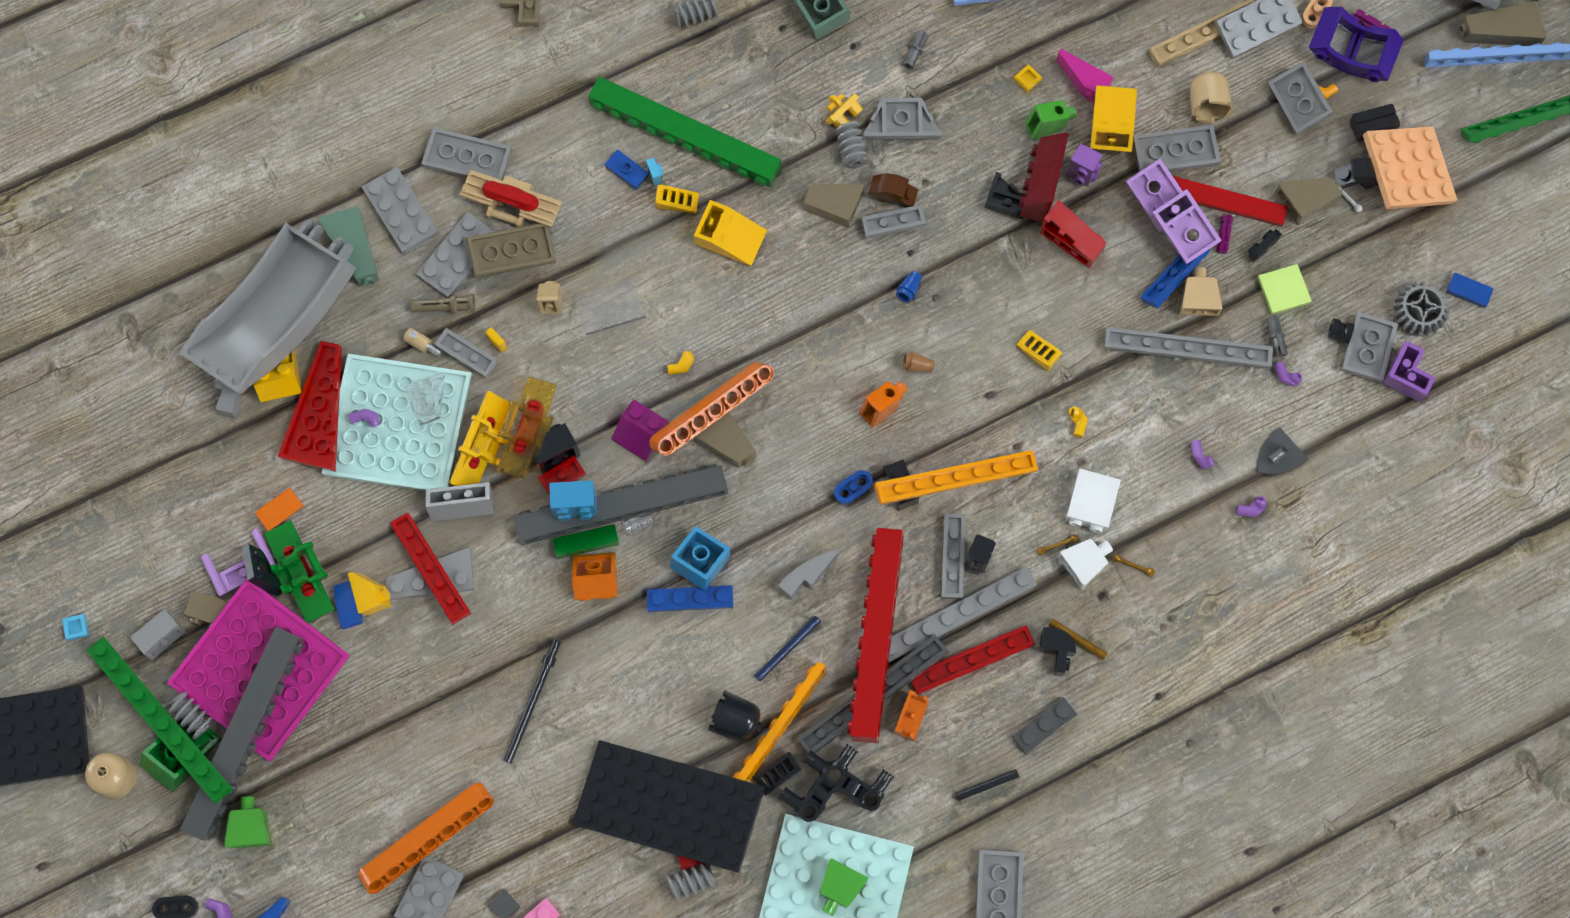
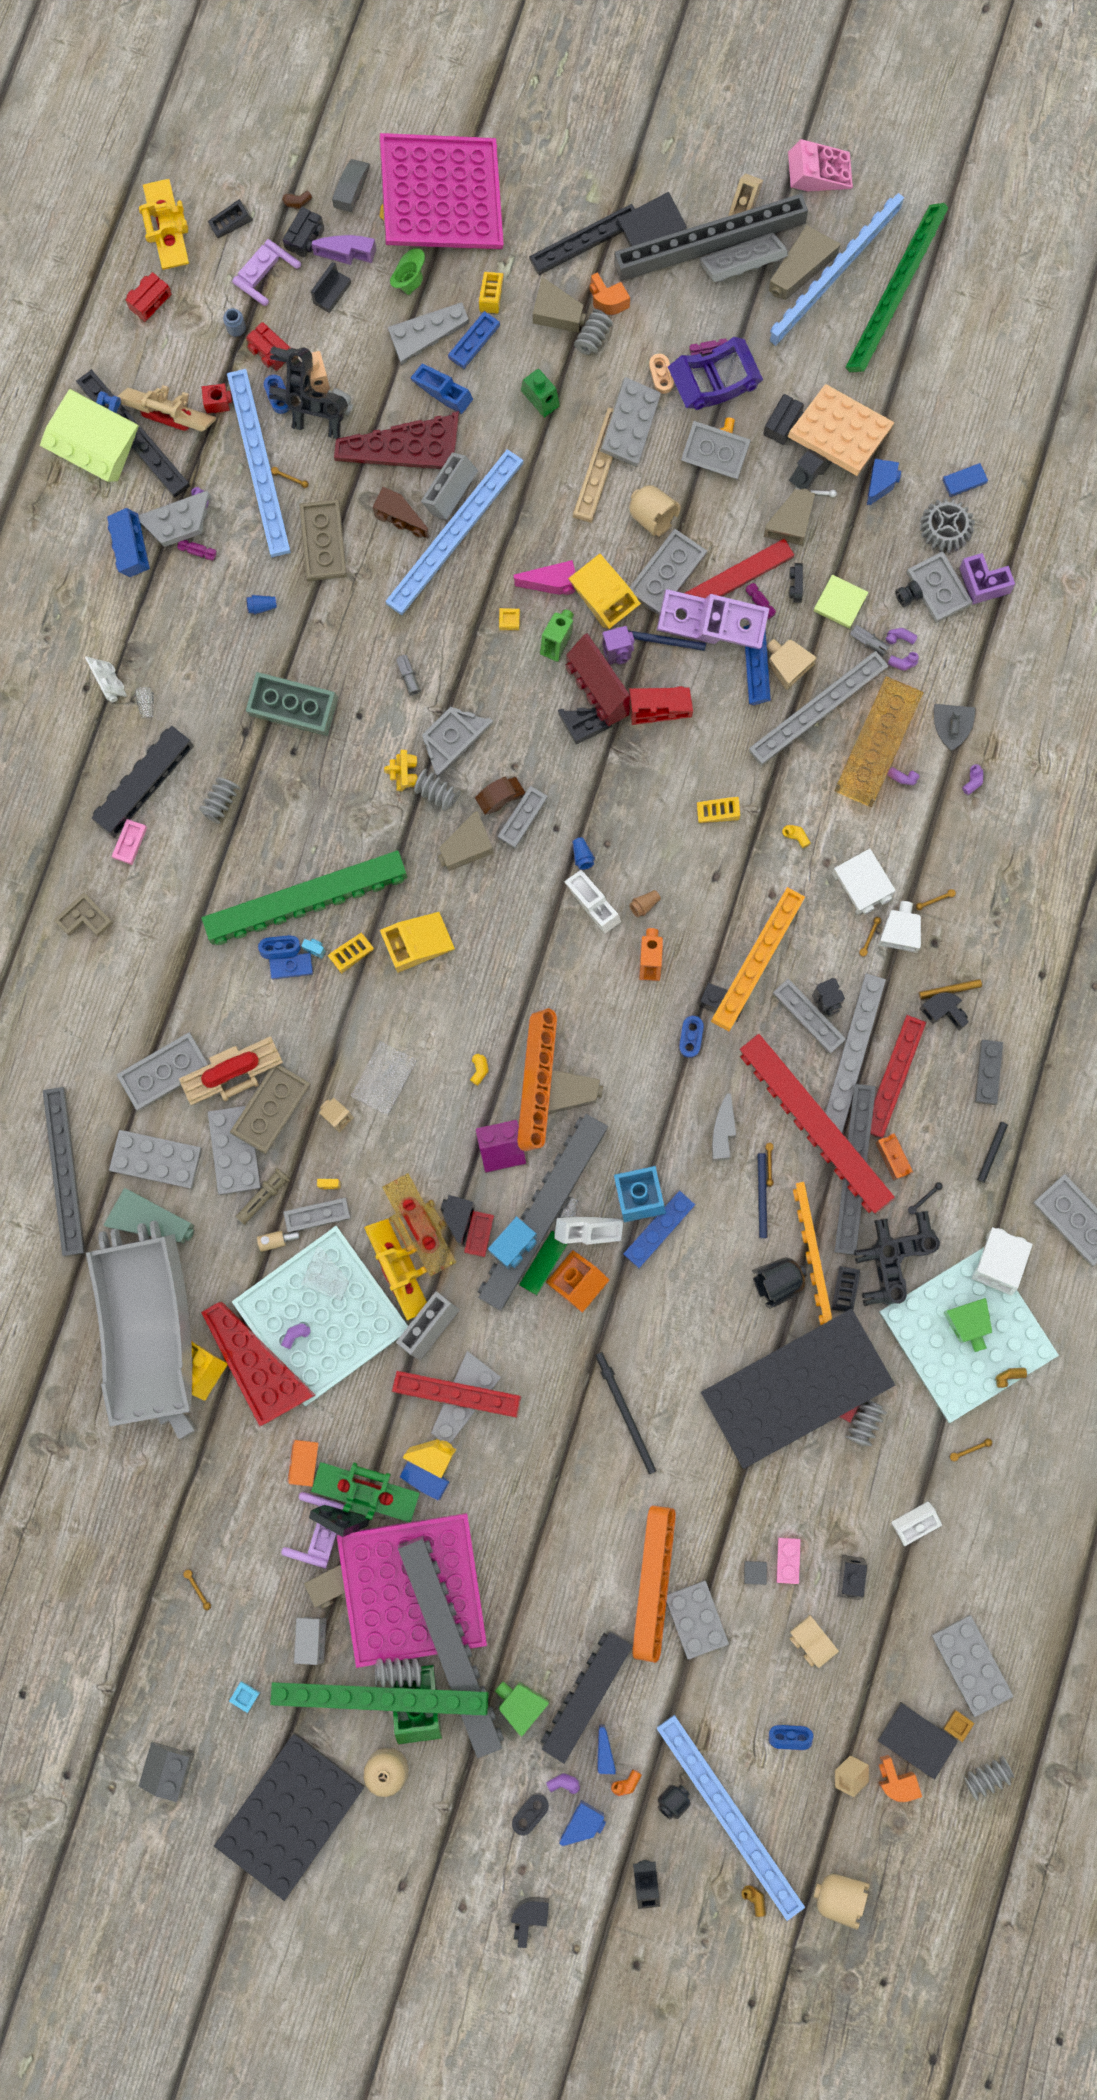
camera: 40 degrees left, 5 degrees up
none -> dark grey plate [43,1087,85,1257]
none -> pearl gold hinge [183,1570,211,1611]
none -> blue plate [258,935,301,959]
none -> black brick [540,1630,633,1764]
none -> white slope [555,1217,623,1245]
none -> white slope [565,870,621,934]
none -> dark blue bar [628,630,706,651]
none -> pearl gold hinge [765,1143,774,1187]
none -> clear yellow brick [834,676,924,807]
none -> blue slope [866,459,901,505]
none -> medium lavender arm [886,628,917,644]
none -> black hinge [908,1182,943,1215]
none -> white panel [971,1227,1033,1296]

